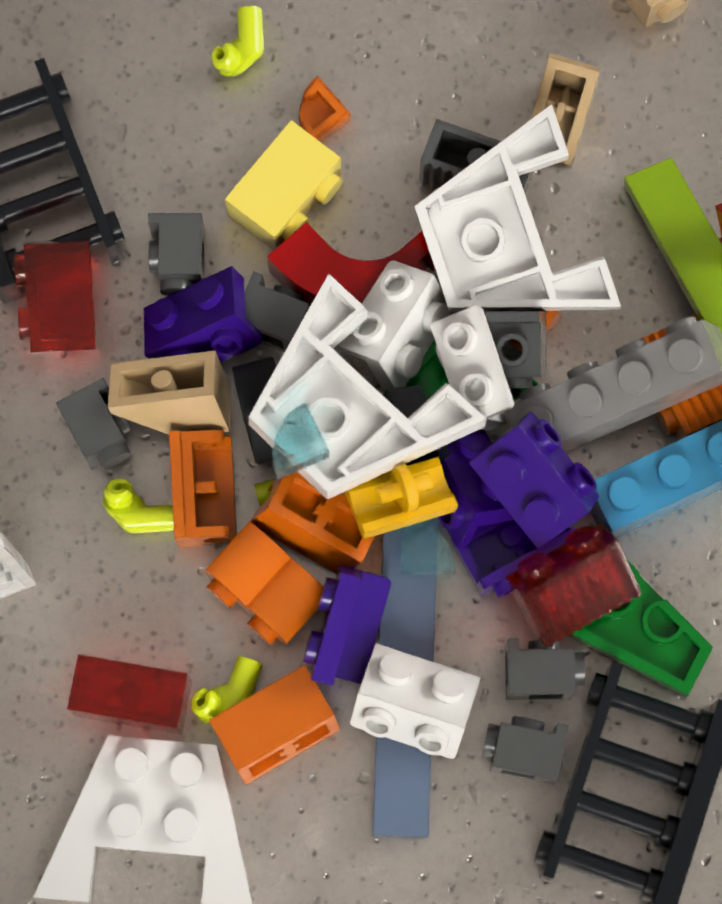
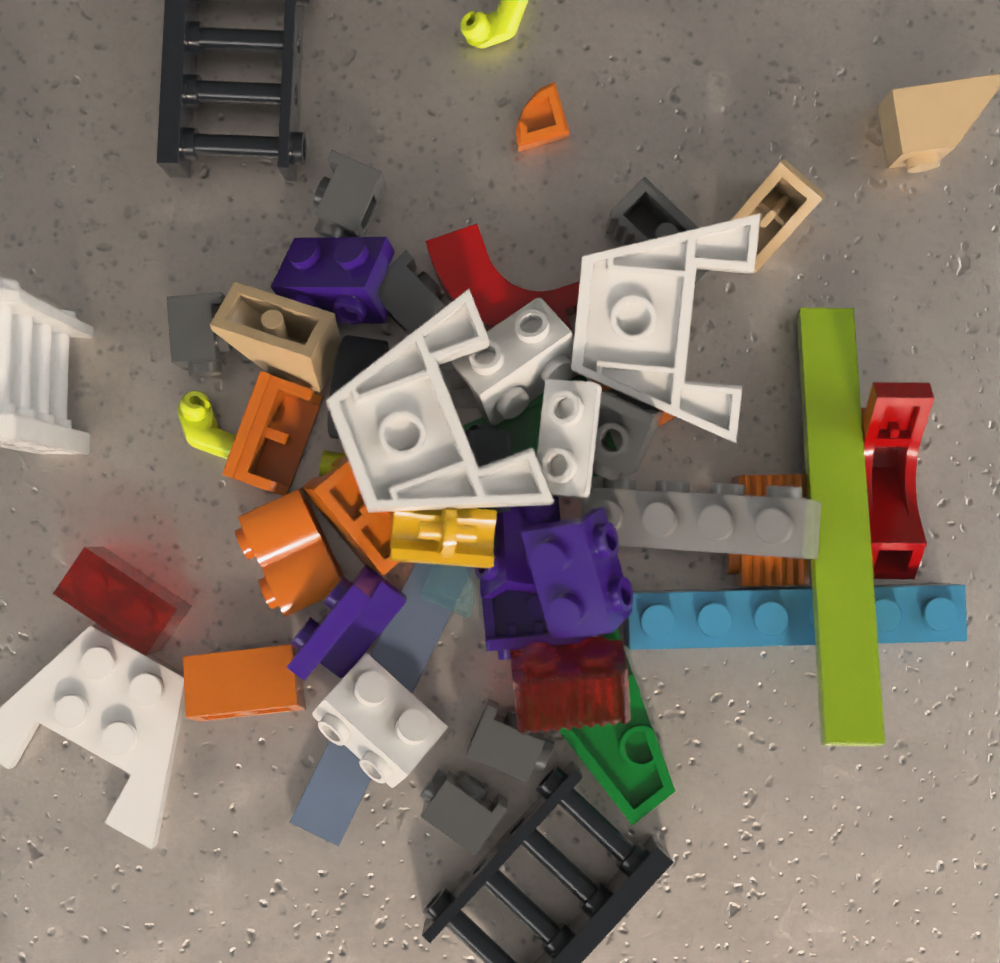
camera: 25 degrees right, 10 degrees up
clear red brick [14,239,96,353] -> none
neon yellow arm [190,656,263,723] -> none
light yellow brick [225,120,343,250] -> none
clear light blue tile [272,403,329,479] -> none

